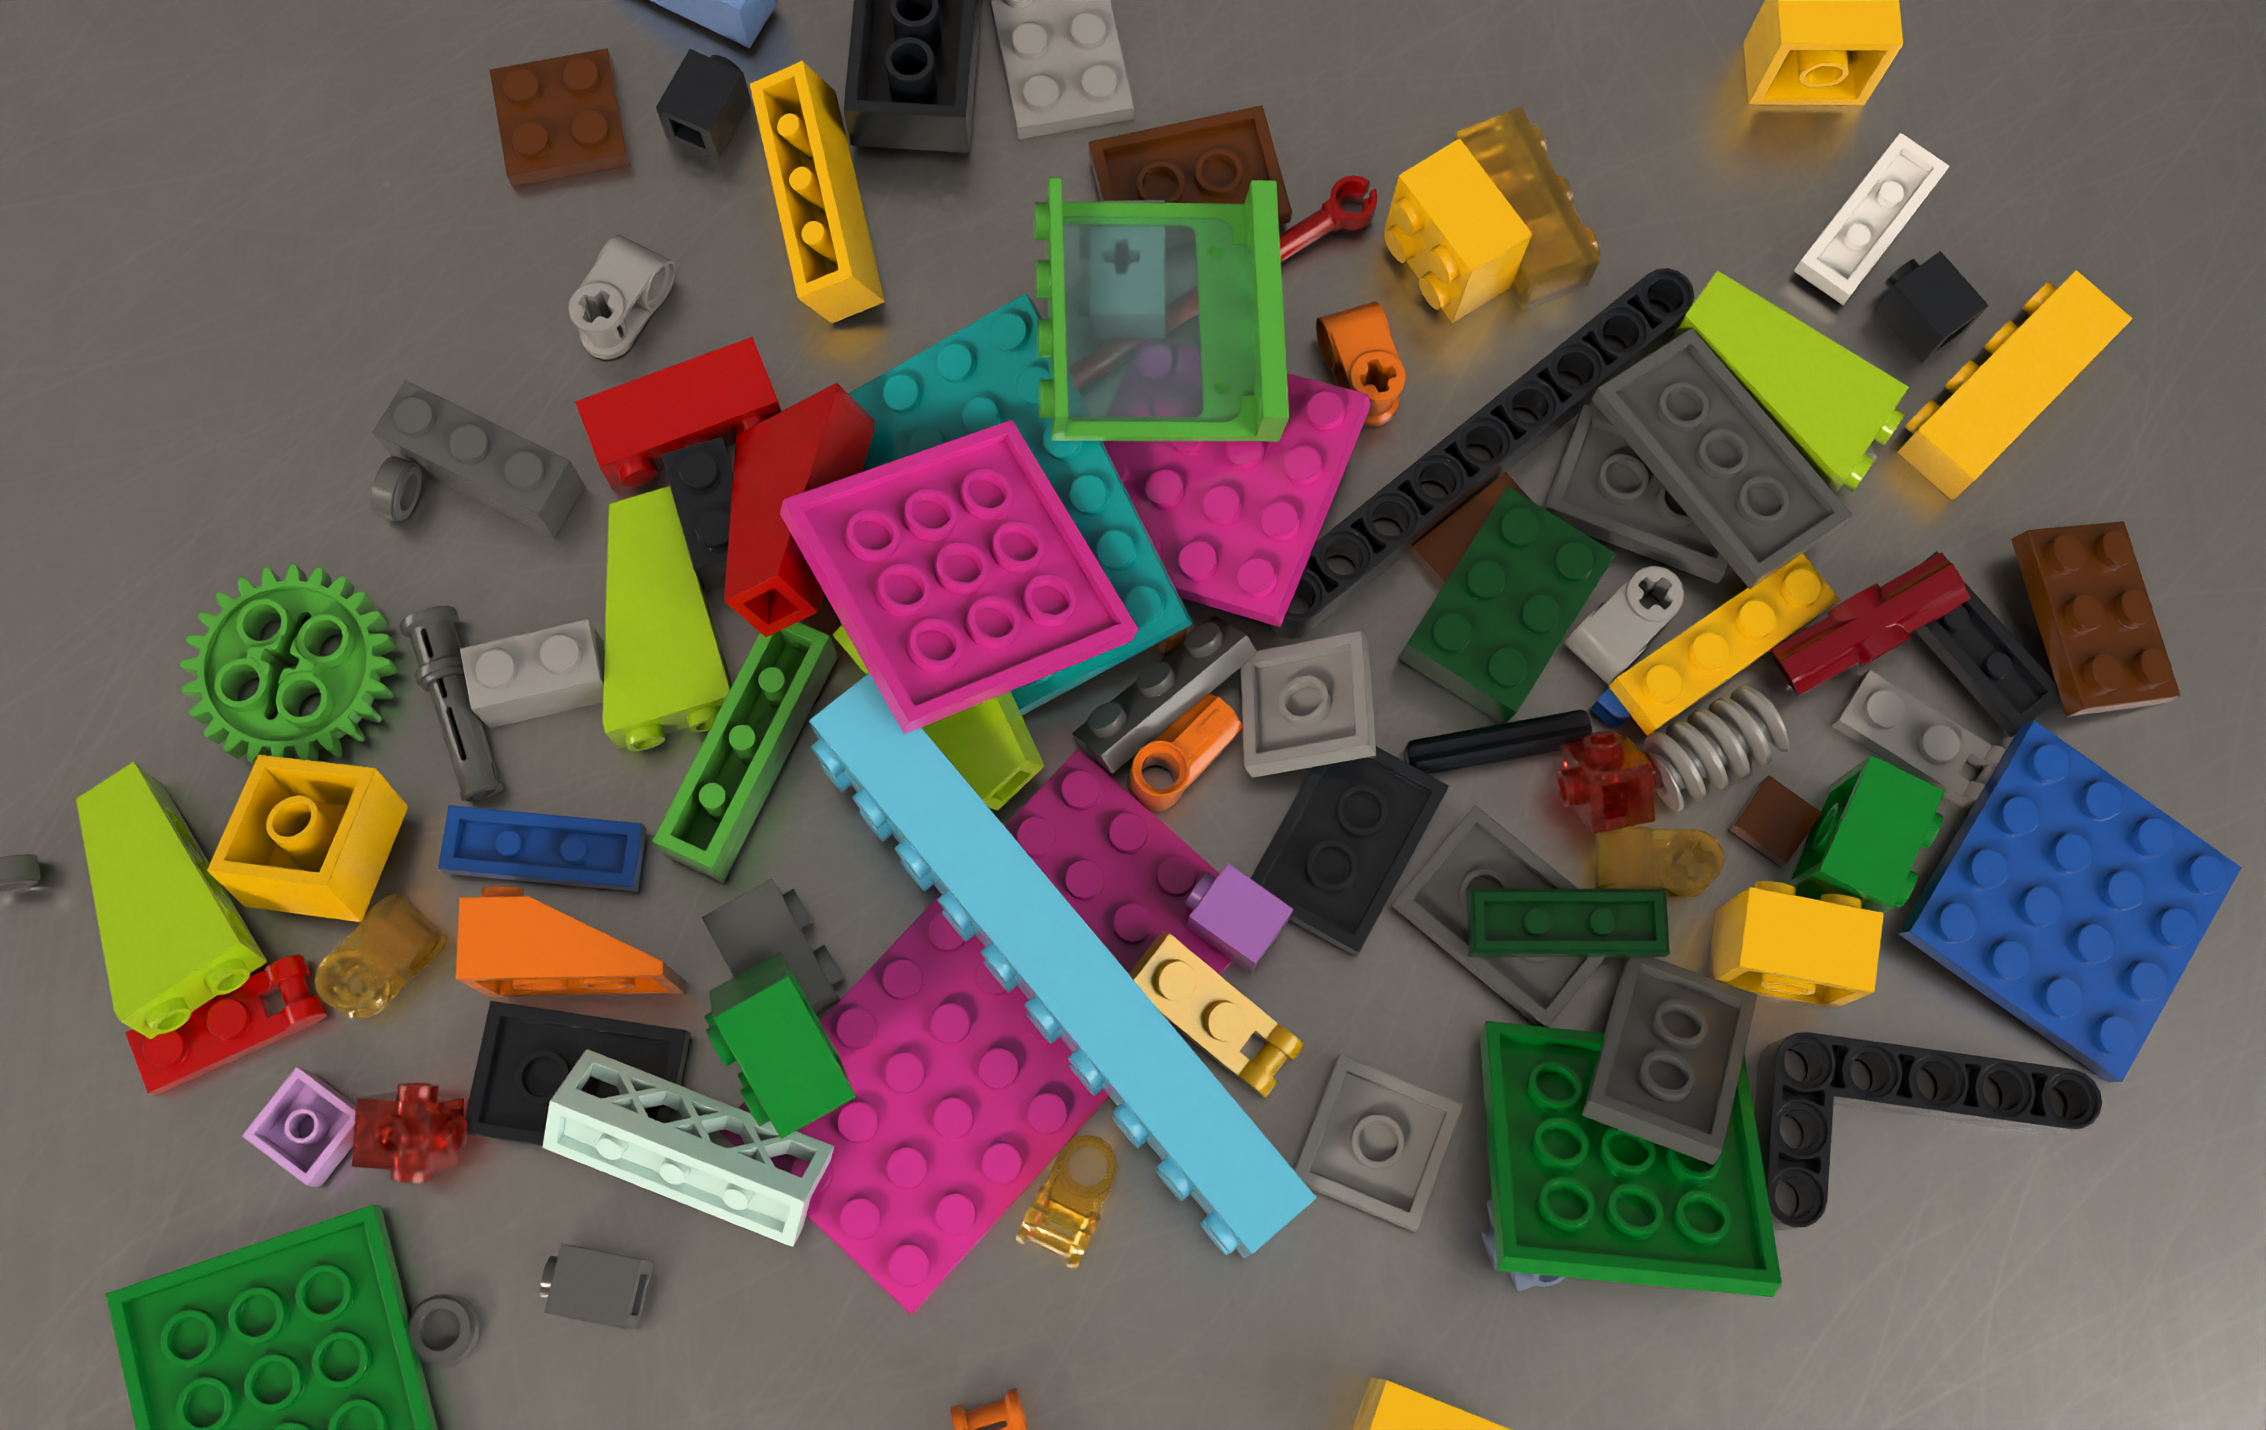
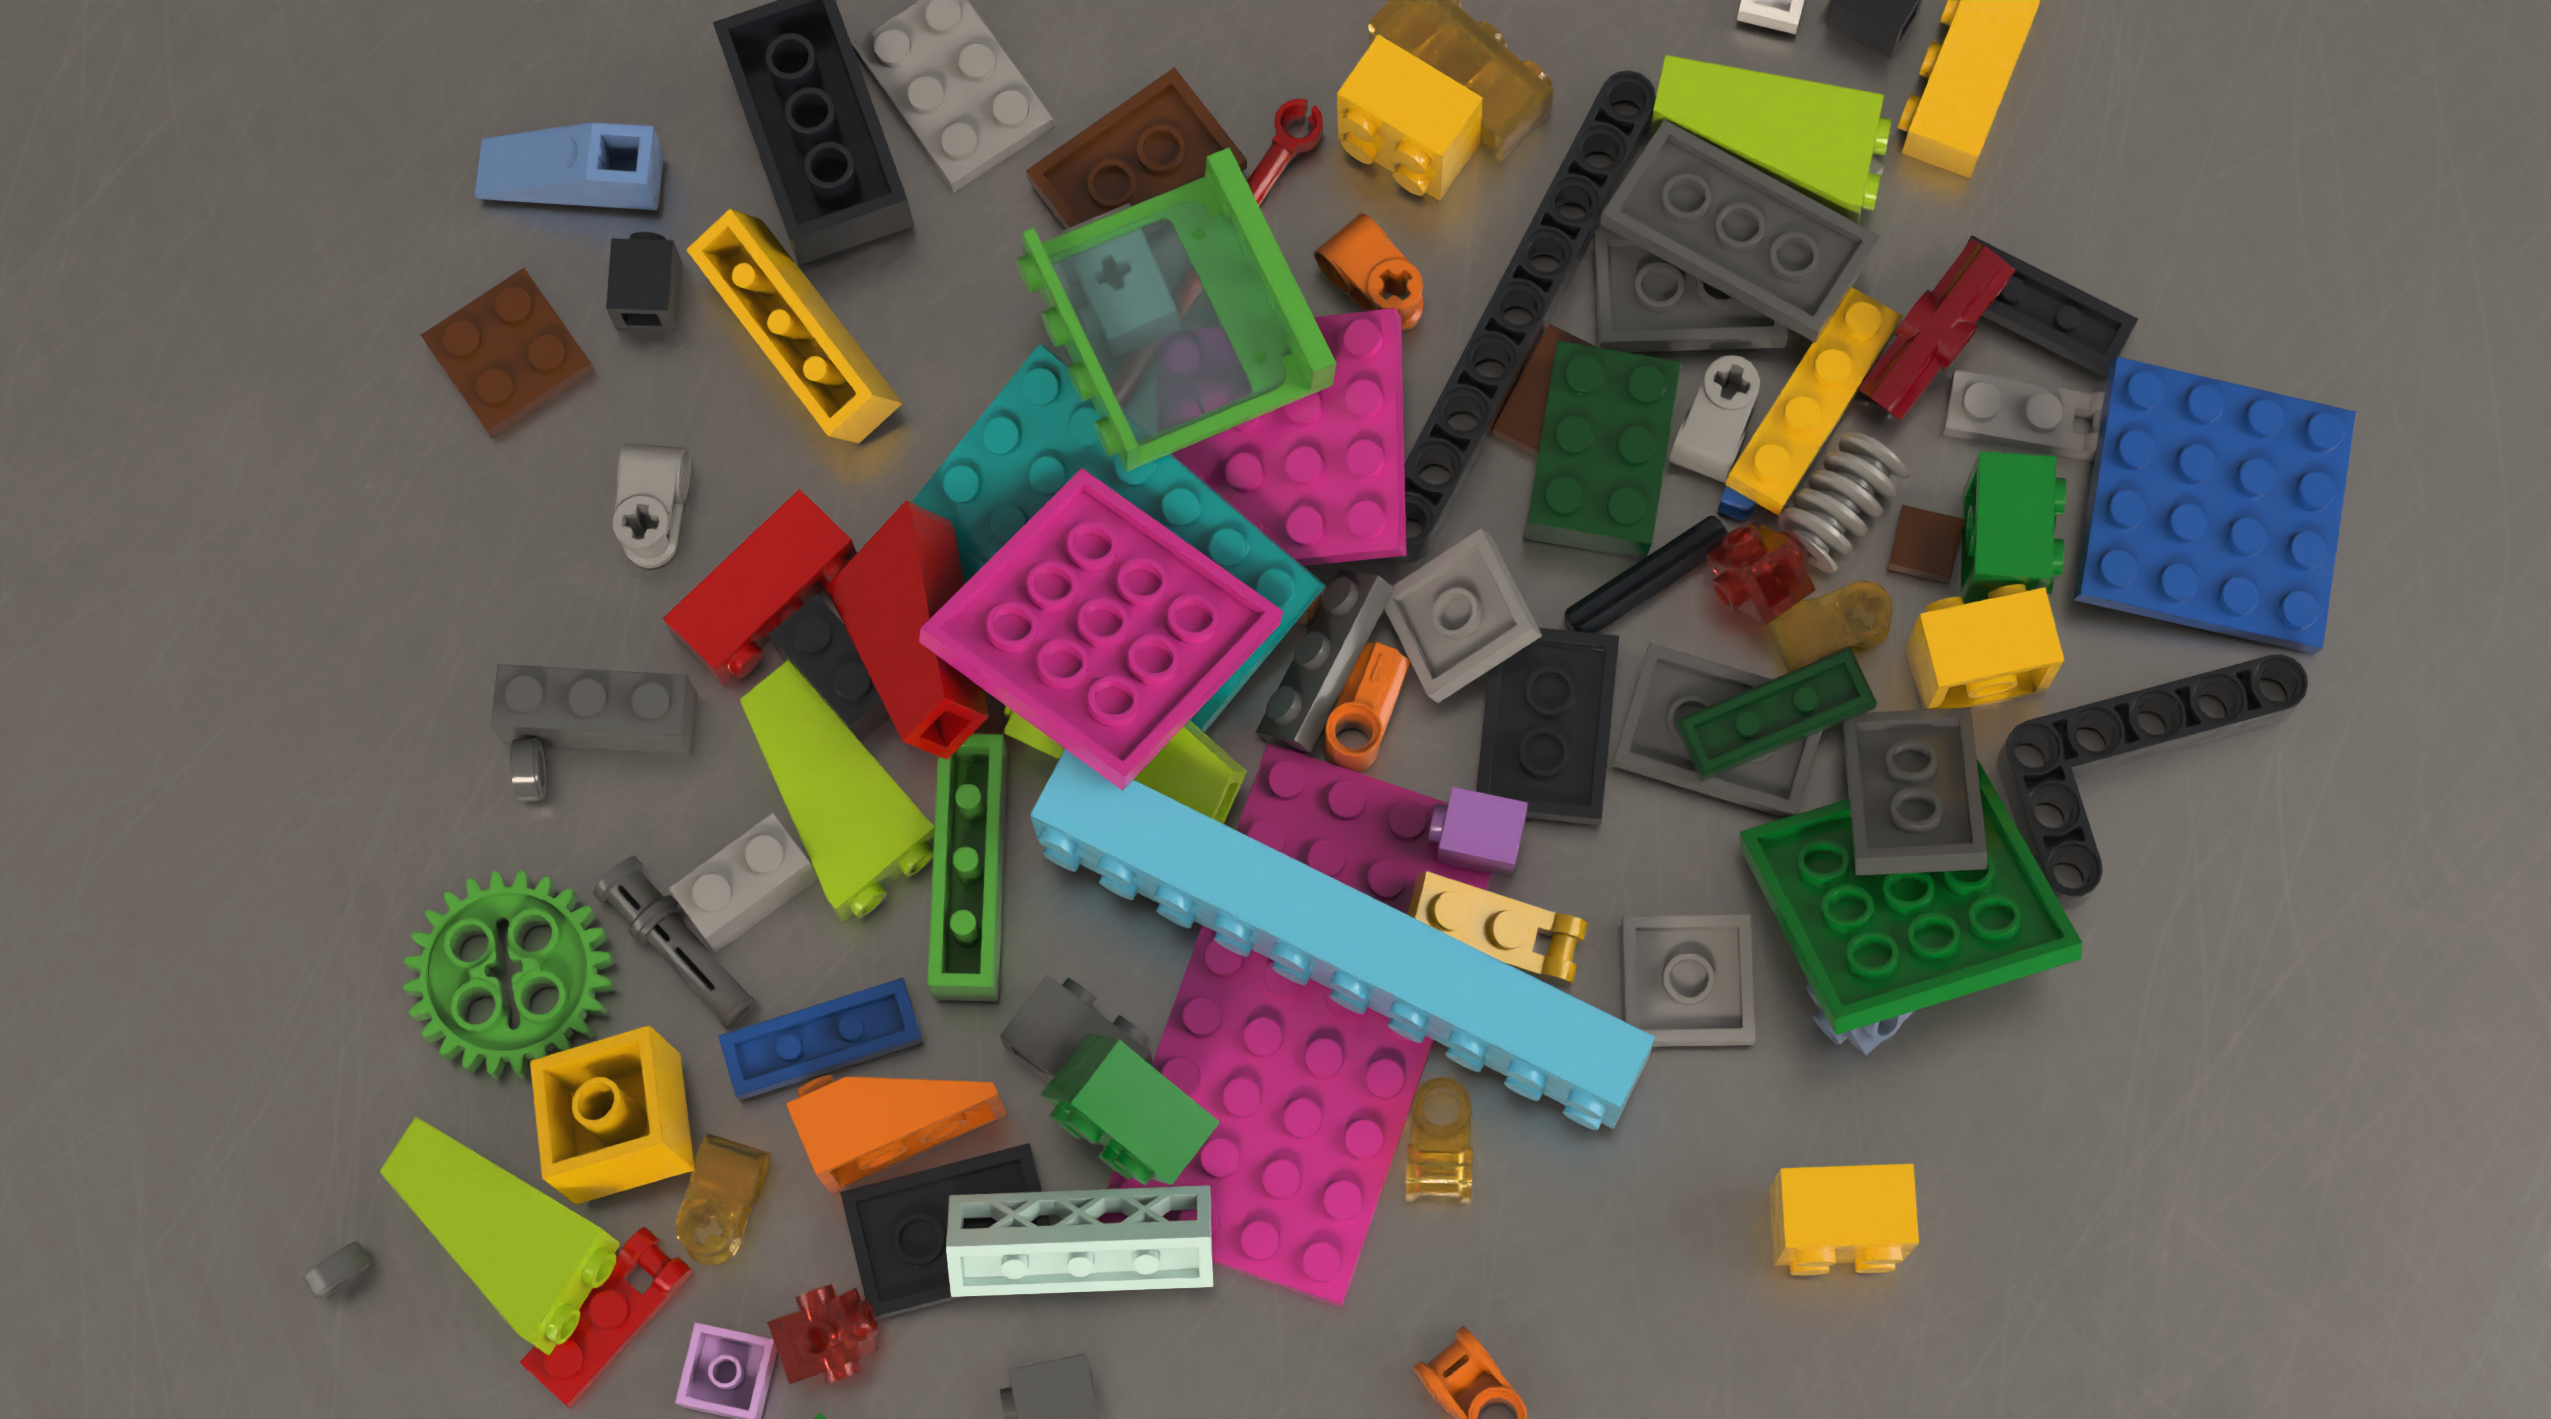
camera: 15 degrees left, 0 degrees up
reddish brown plate [2011,521,2181,717] -> none

